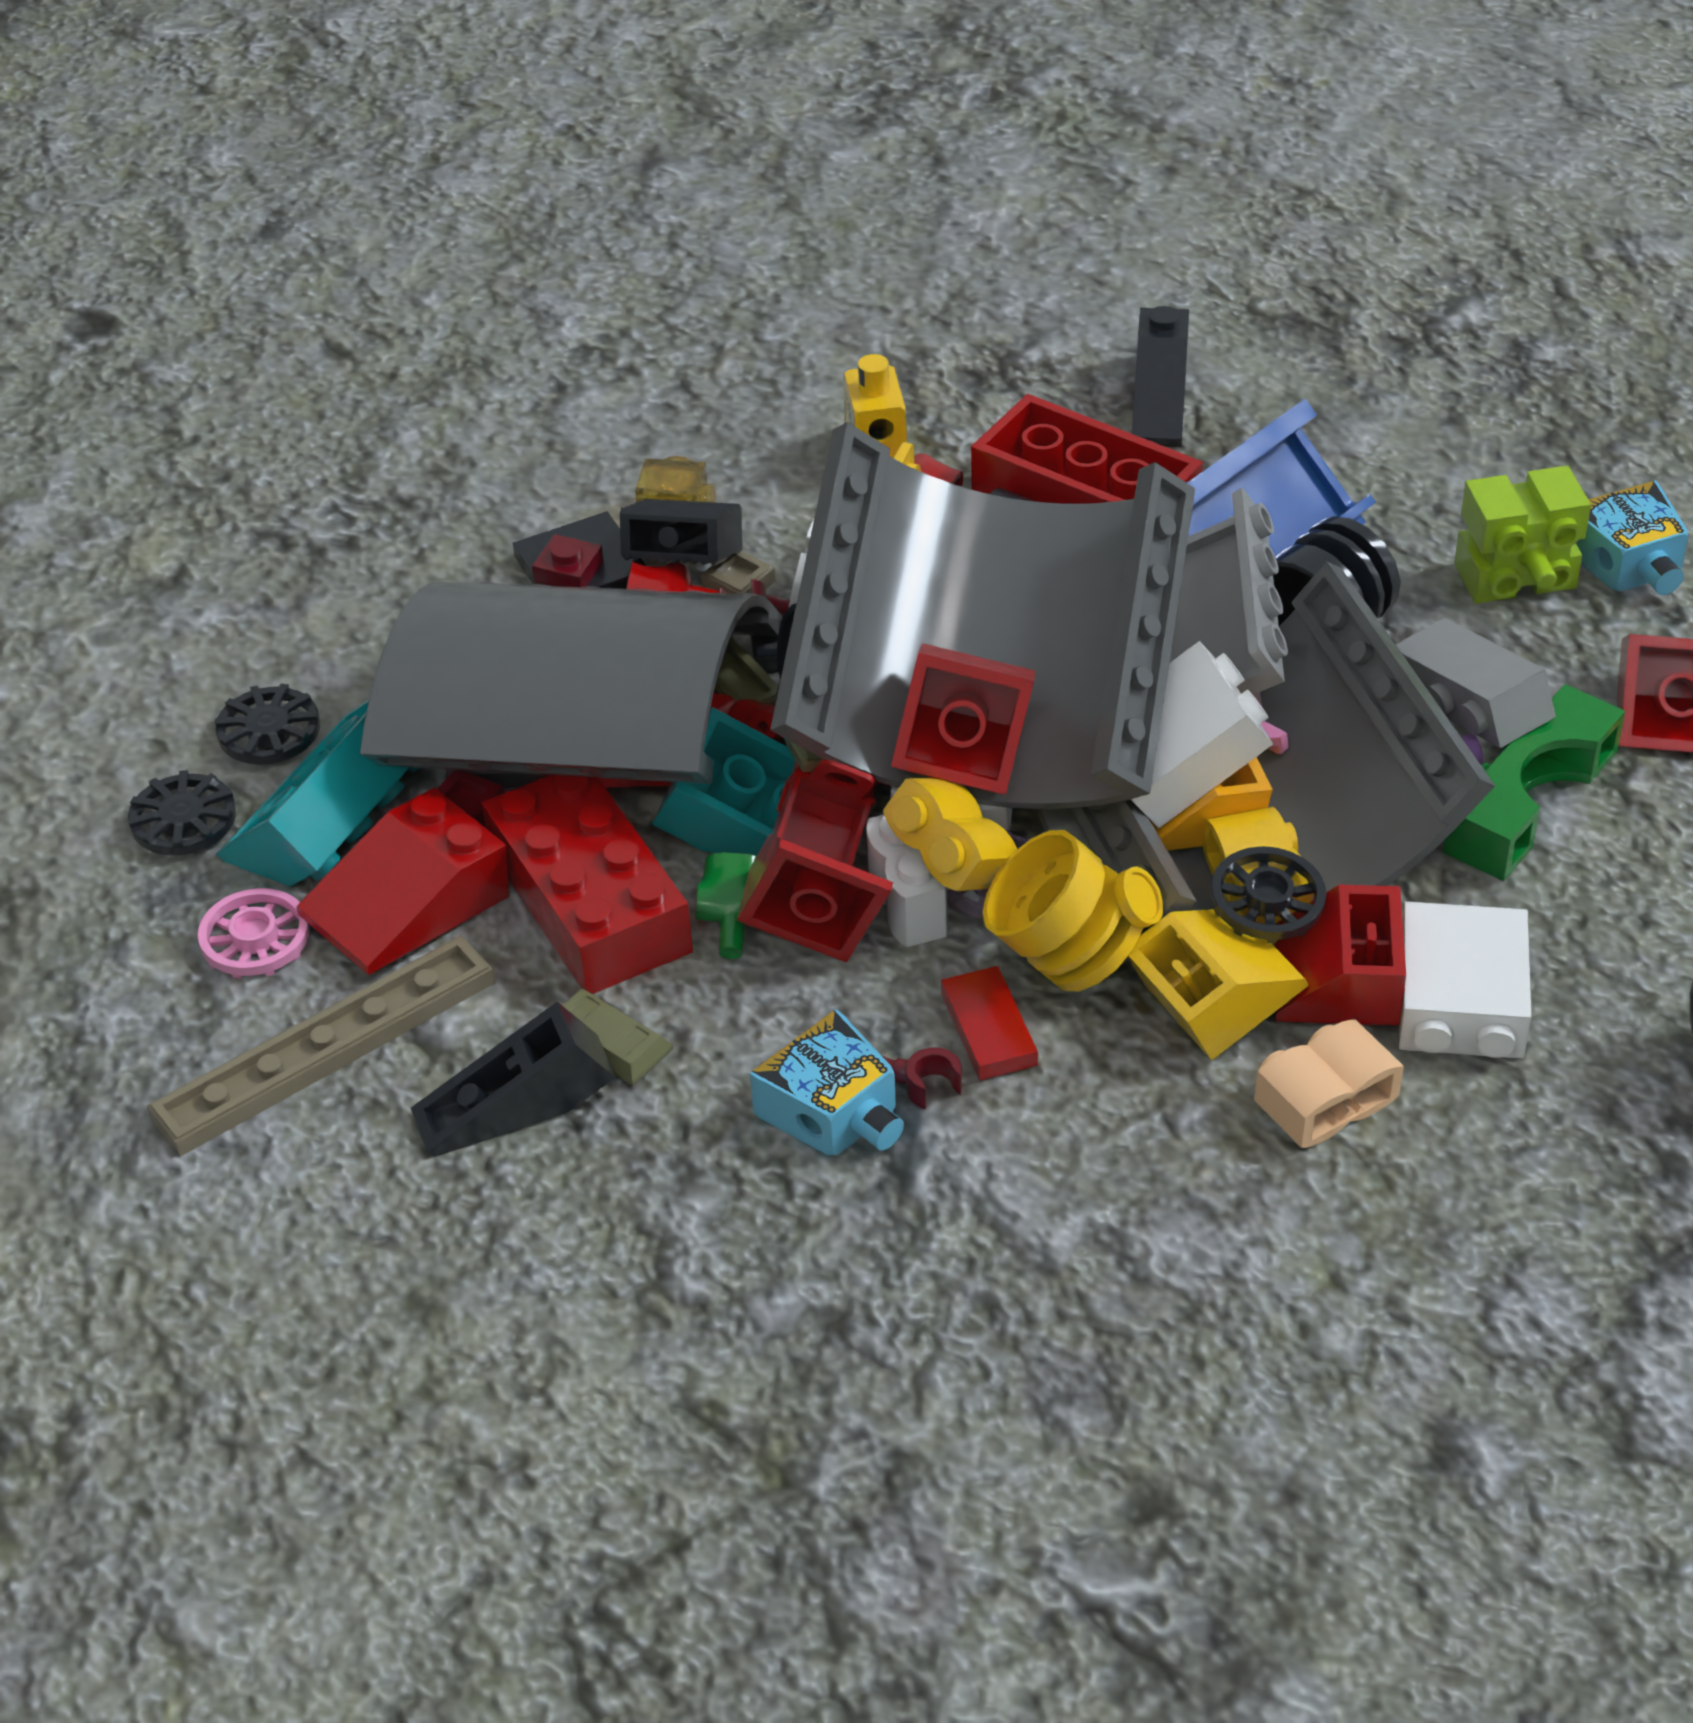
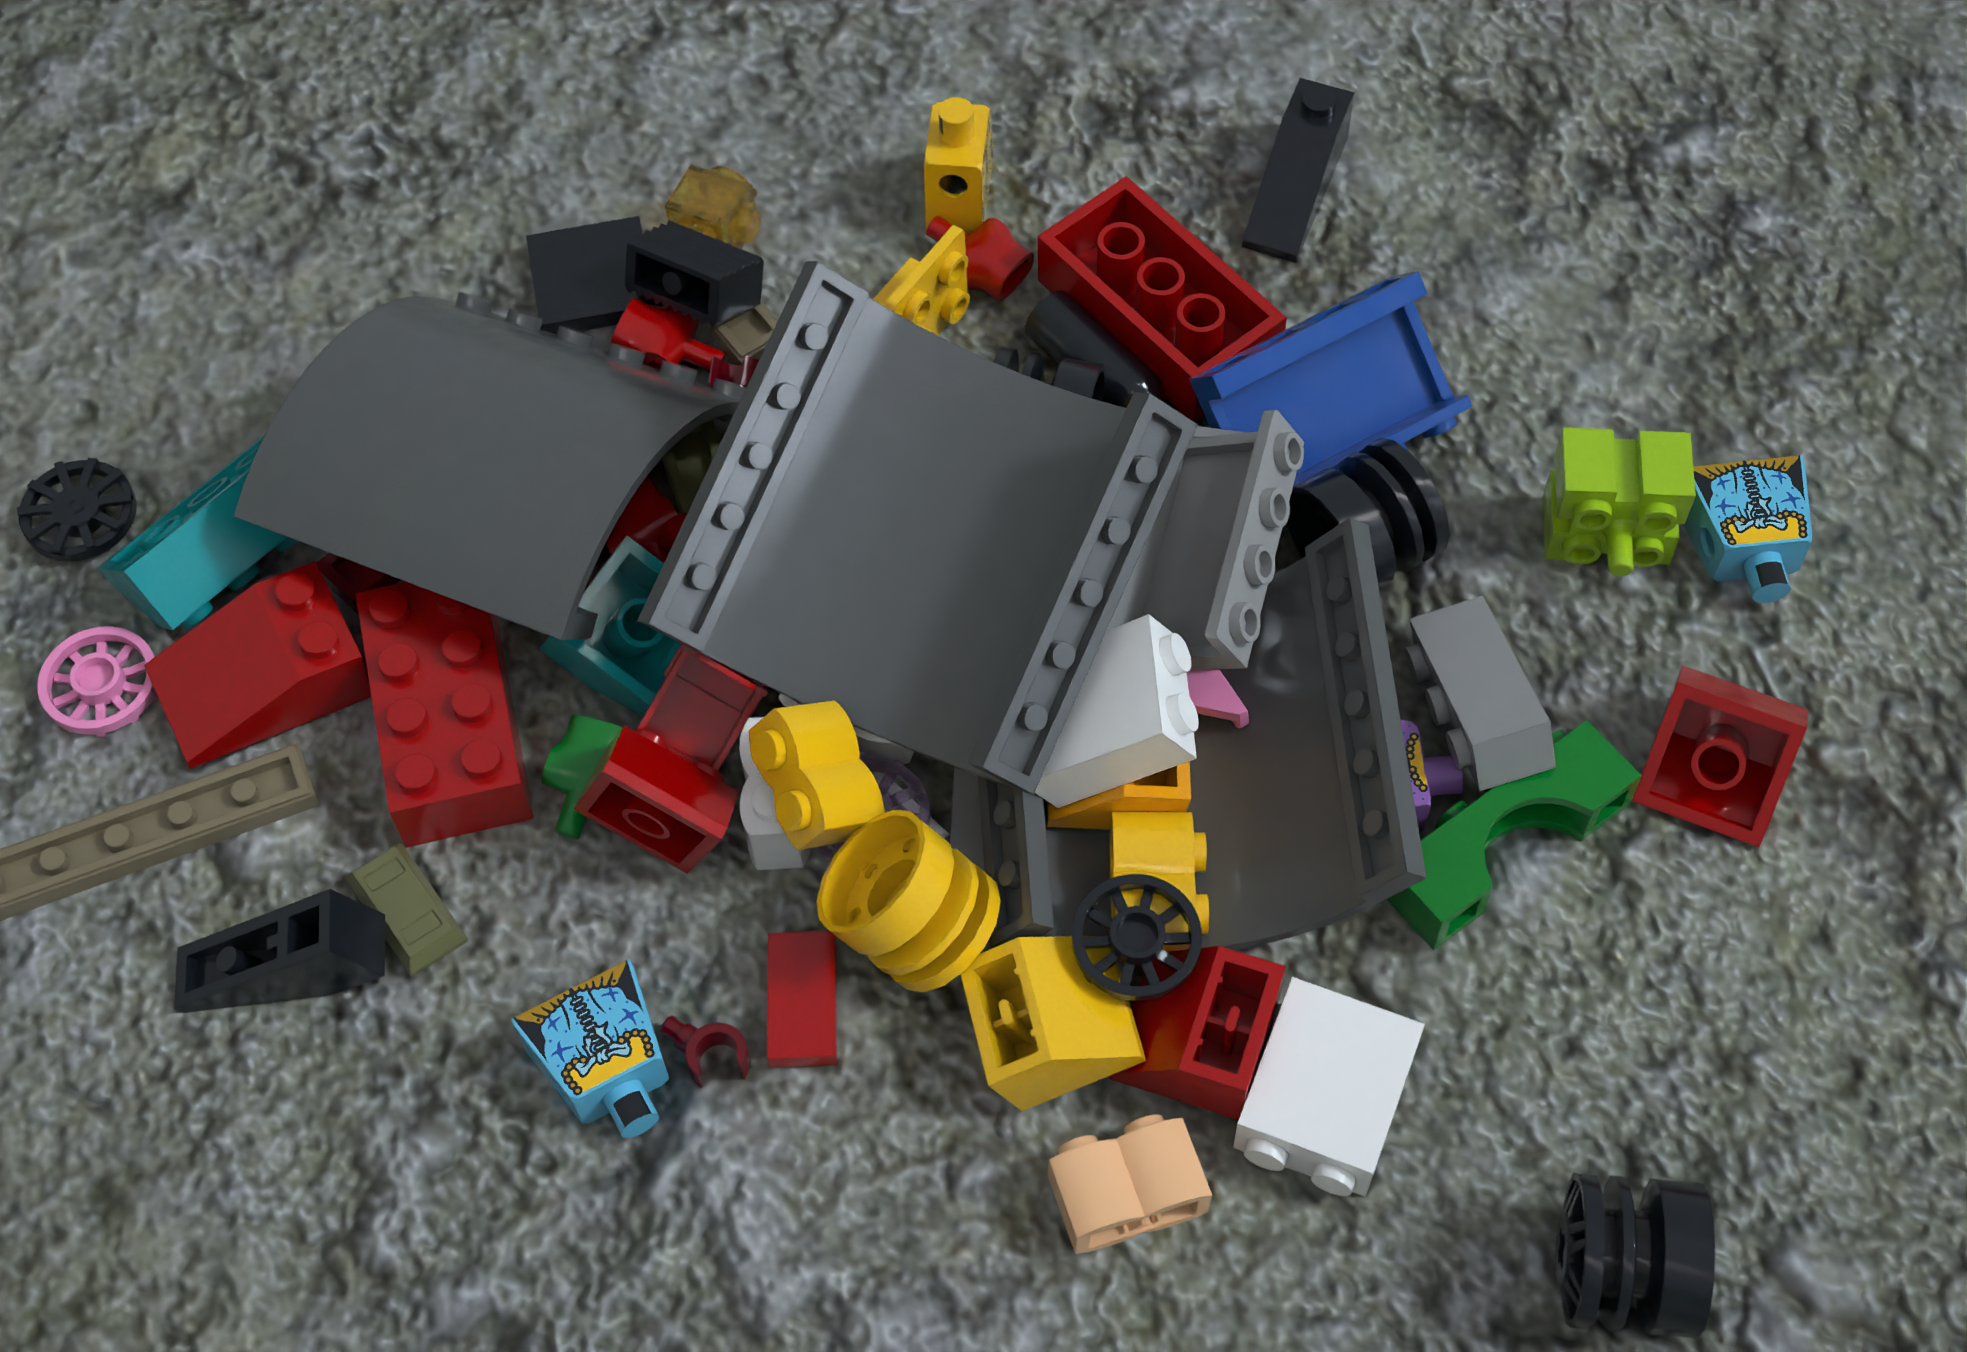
camera: 15 degrees right, 15 degrees up
black wheel [215,684,320,765] -> none
dark red plate [532,534,604,587] -> none
red slope [891,643,1036,795] -> none
yellow piece [1114,867,1163,928] -> none

